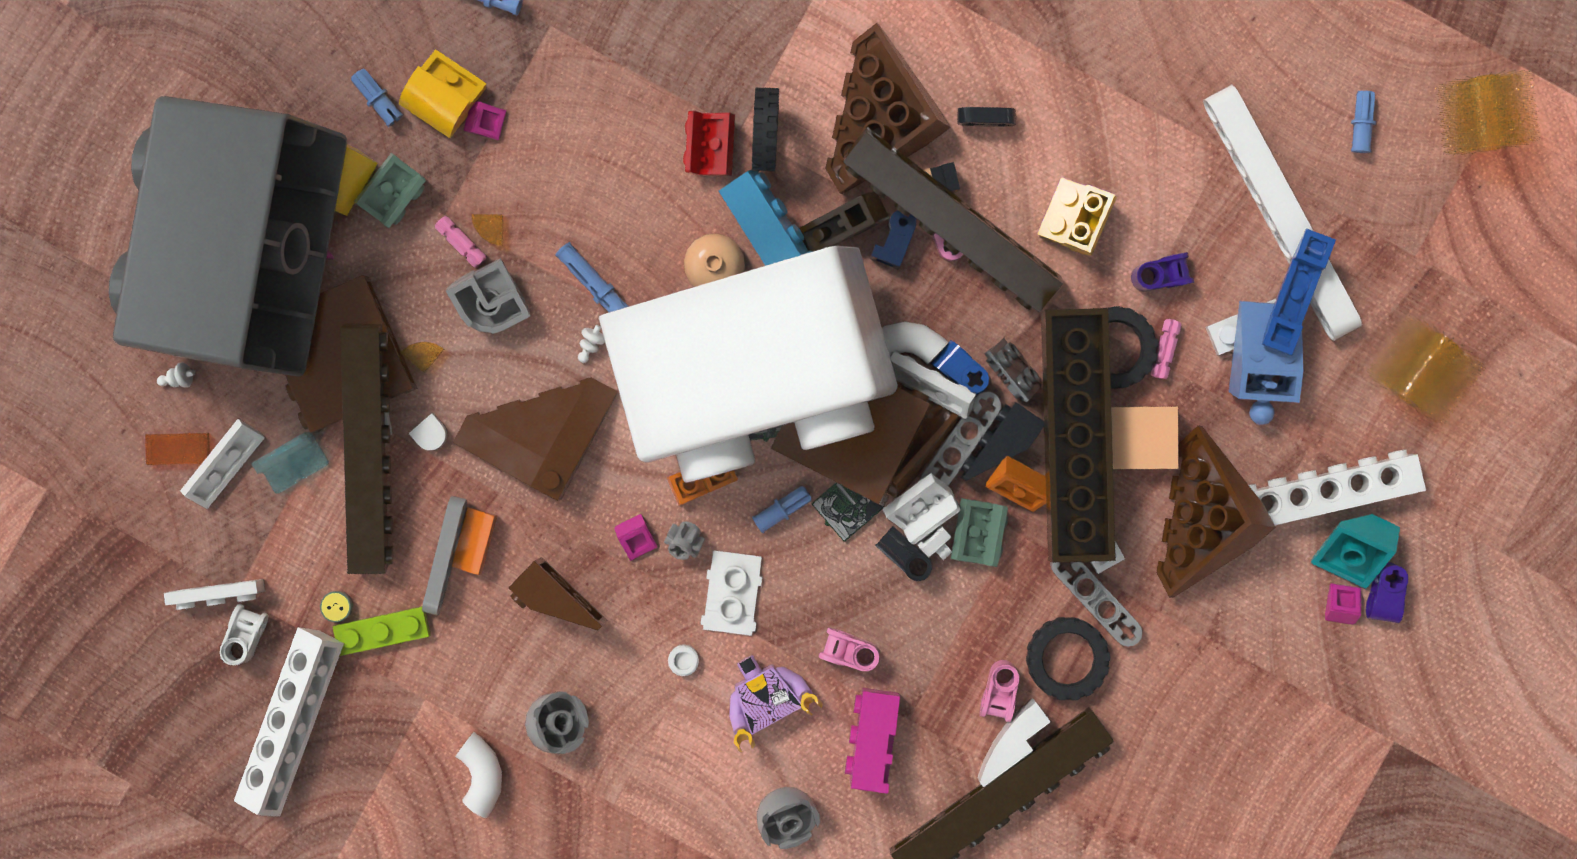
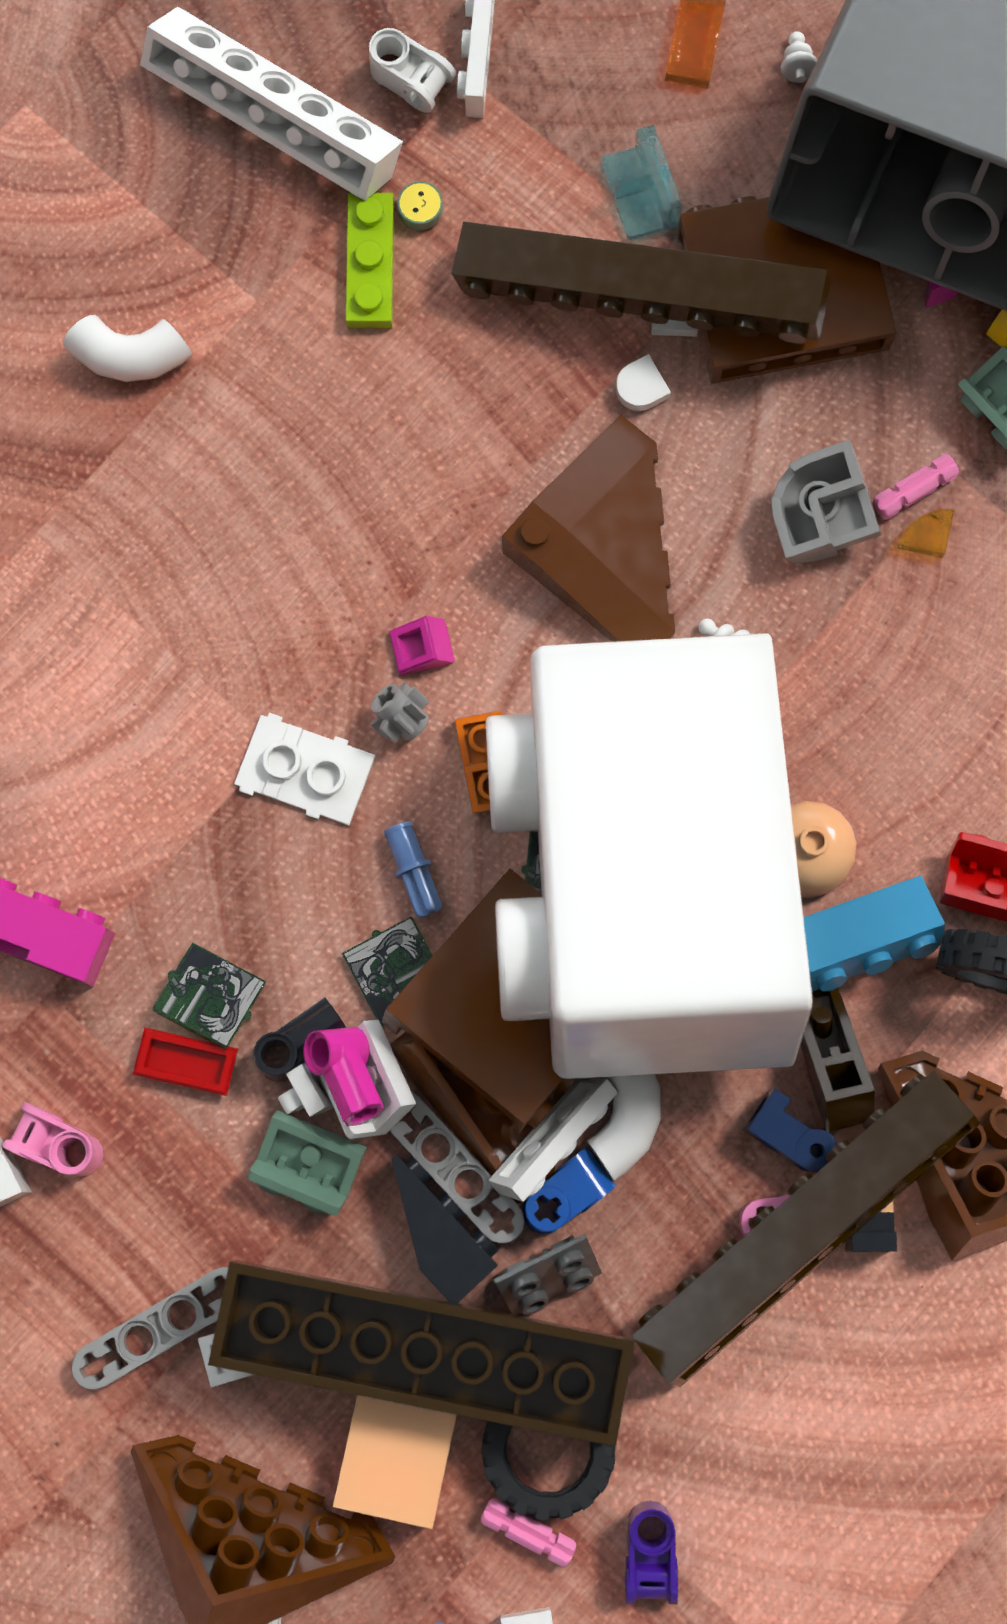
camera: 105 degrees right, 10 degrees down
white plate [180,419,265,509] -> none
clear yellow tile [400,342,445,372] -> none
light grey beam [422,496,467,615] -> none
orange slope [452,507,498,575] -> none
reddish brown slope [508,557,608,631] -> none
light grey cylinder [525,691,589,754] -> none
medium blue pin [555,242,629,312] -> none
white tile [668,644,699,676] -> none
torso [729,655,823,752] -> none
bright pink piece [818,627,879,671] -> none
black beam [957,107,1016,127] -> none
orange slope [986,456,1046,512] -> none
black tyre [1026,617,1110,701] -> none
brick [1038,178,1117,256] -> none
none -> red tile [132,1027,239,1096]
none -> piece [152,942,266,1051]
none -> dark pink piece [303,1027,385,1127]

